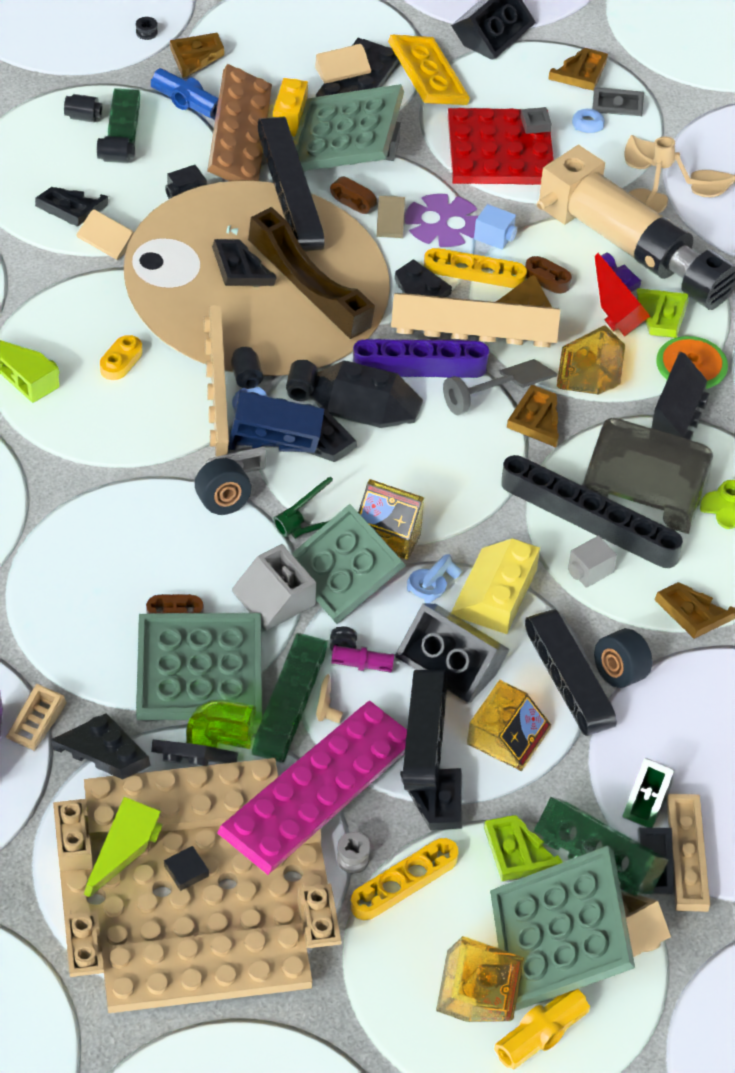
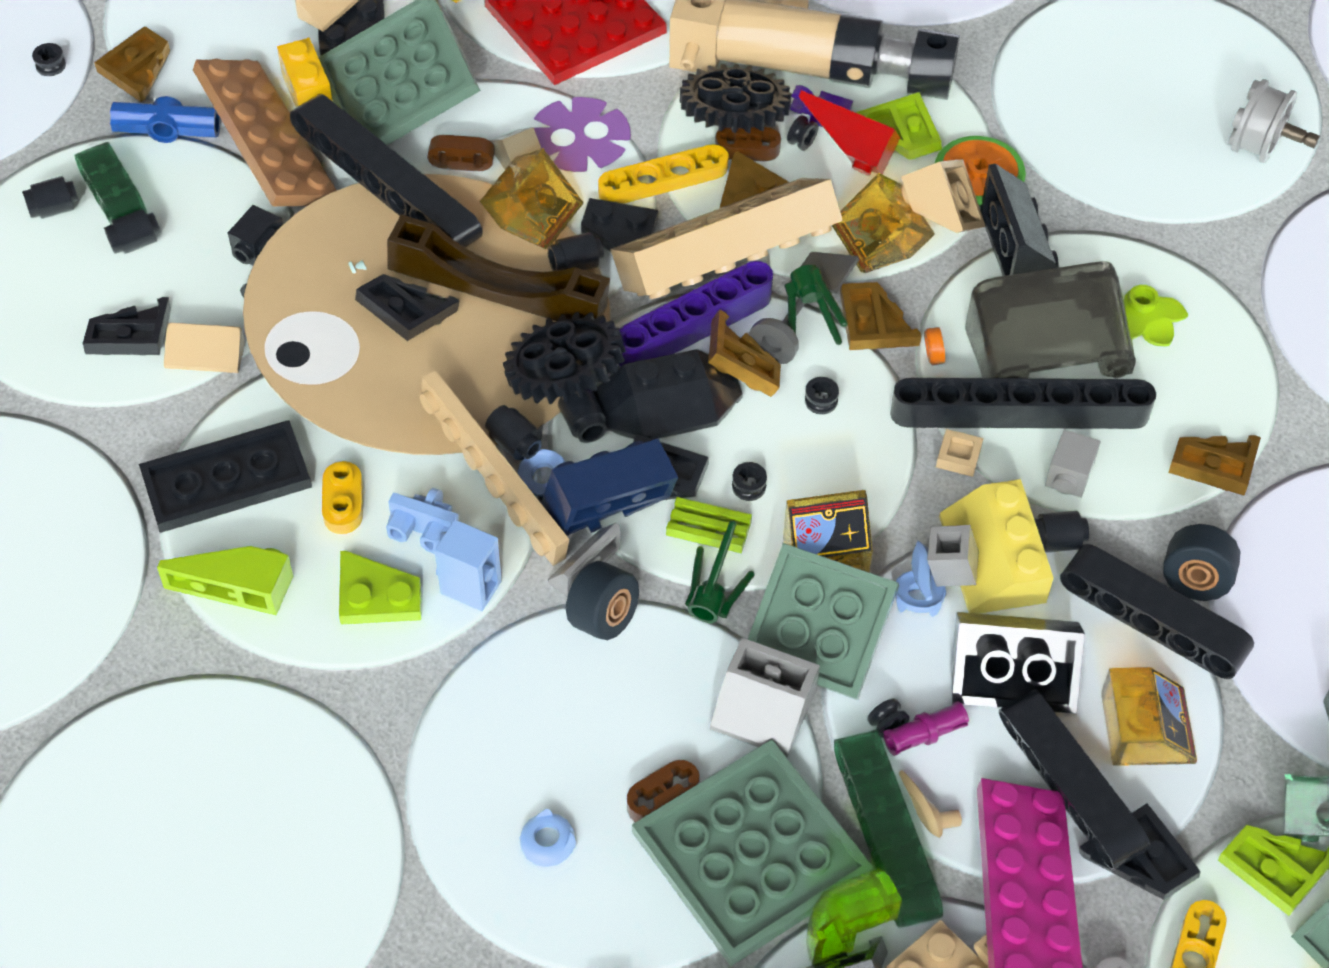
camera: 30 degrees left, 5 degrees up
light blue brick [474,204,517,250] -> none
none -> black plate [139,420,312,533]
none -> lime wing [339,551,422,625]
none -> light blue hips [386,488,459,553]
none -> light blue brick [433,519,502,612]
none -> clear yellow slope [480,148,584,249]
none -> black gear [503,312,626,404]
none -> light blue piece [520,809,576,867]
none -> black brick [547,232,604,271]
none -> lime tile [666,497,752,554]
none -> black gear [679,63,792,133]
none -> pearl gold wing [708,310,781,397]
none -> black bush [732,462,767,501]
none -> dark green plant [784,265,848,345]
none -> black bush [787,115,819,151]
none -> black bush [804,377,839,415]
none -> tan slope [901,159,986,233]
none -> orange tile [924,327,945,365]
none -> light grey brick [927,525,979,587]
none -> tan plate [936,429,984,477]
none -> black brick [1034,510,1089,553]

